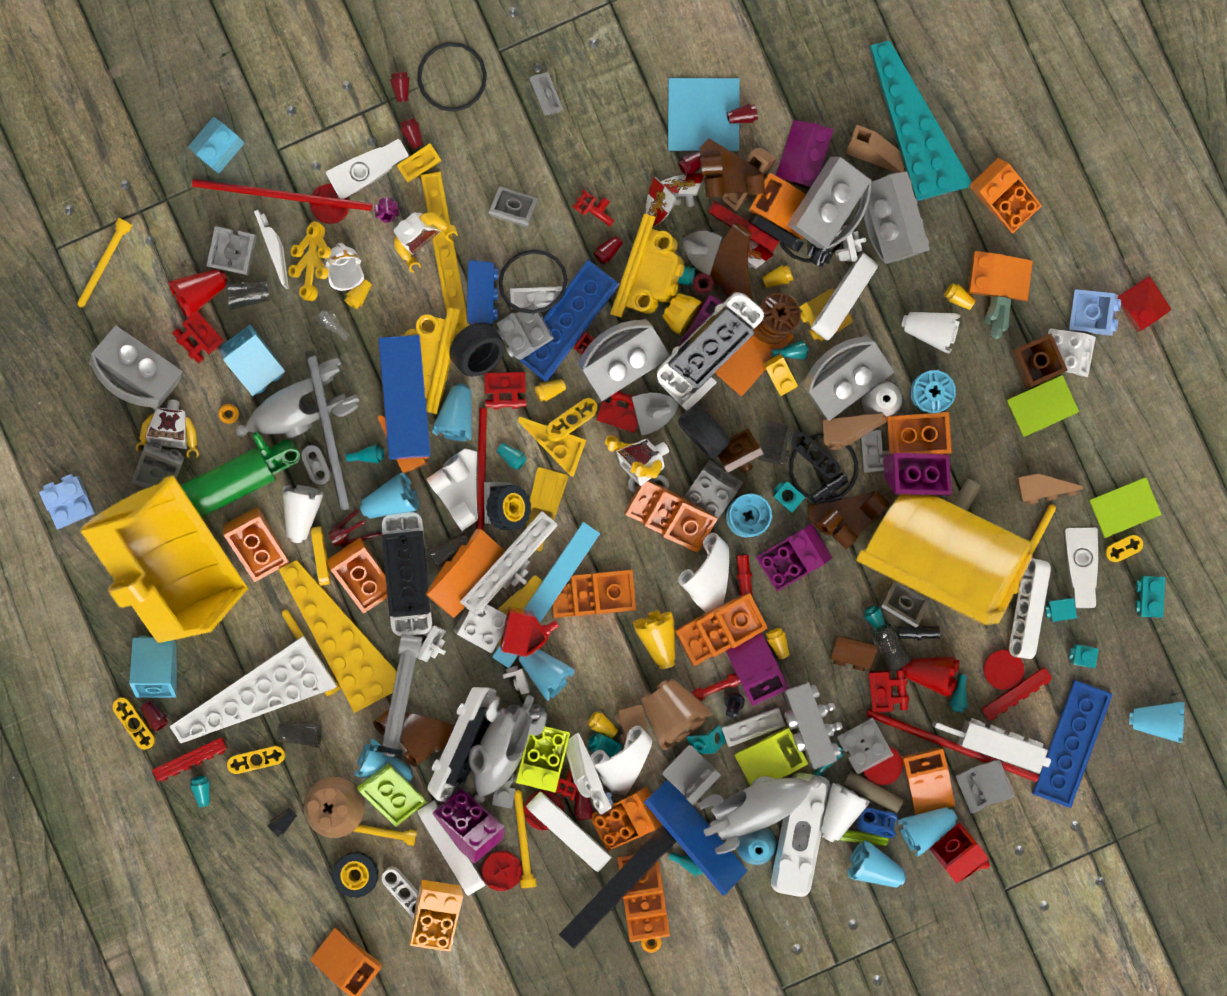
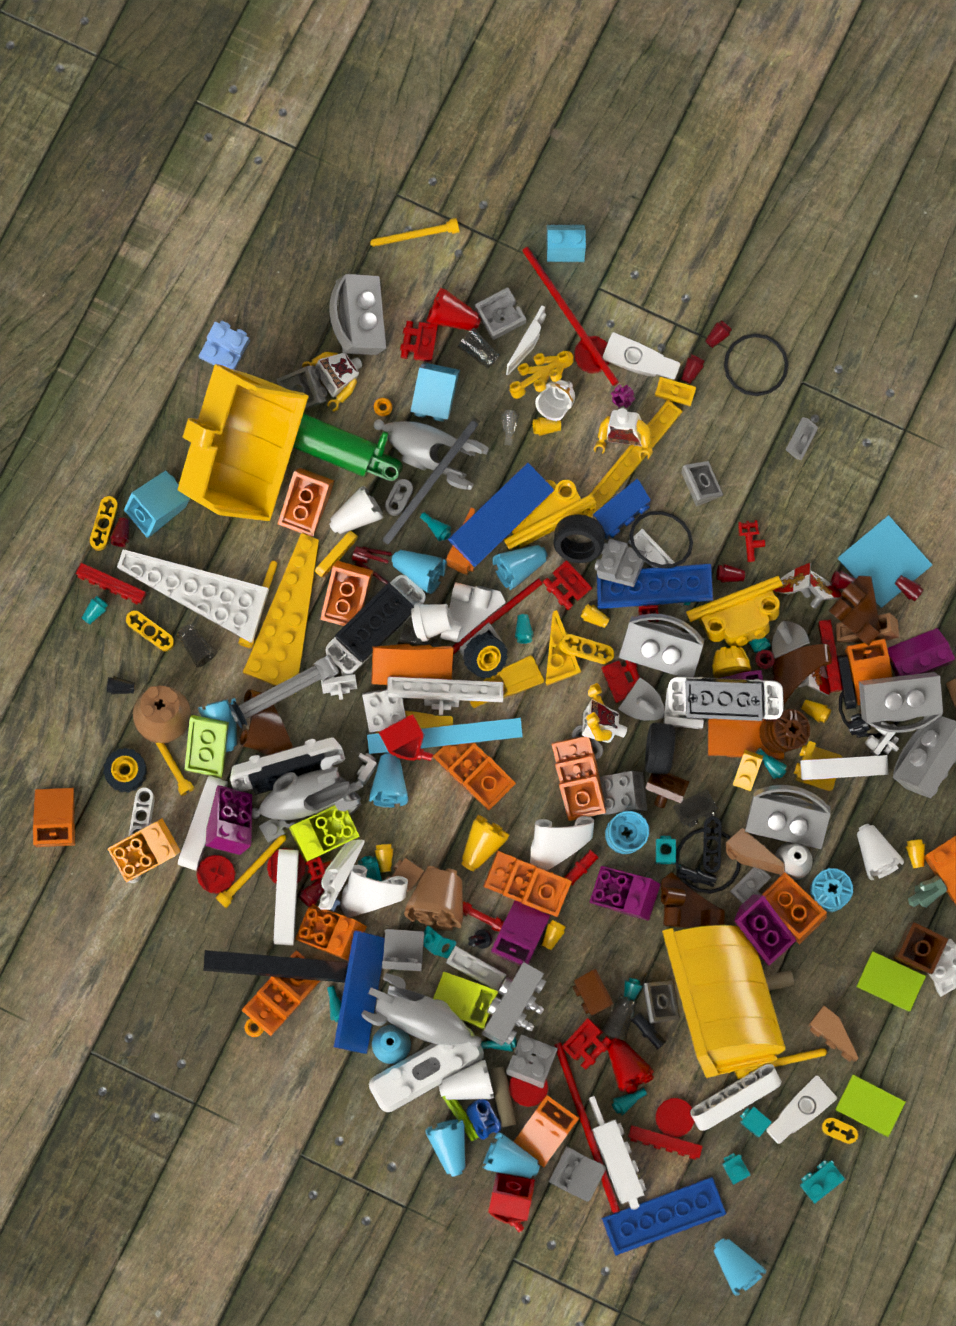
camera: 55 degrees right, 10 degrees down
none -> white piece [411,603,452,642]

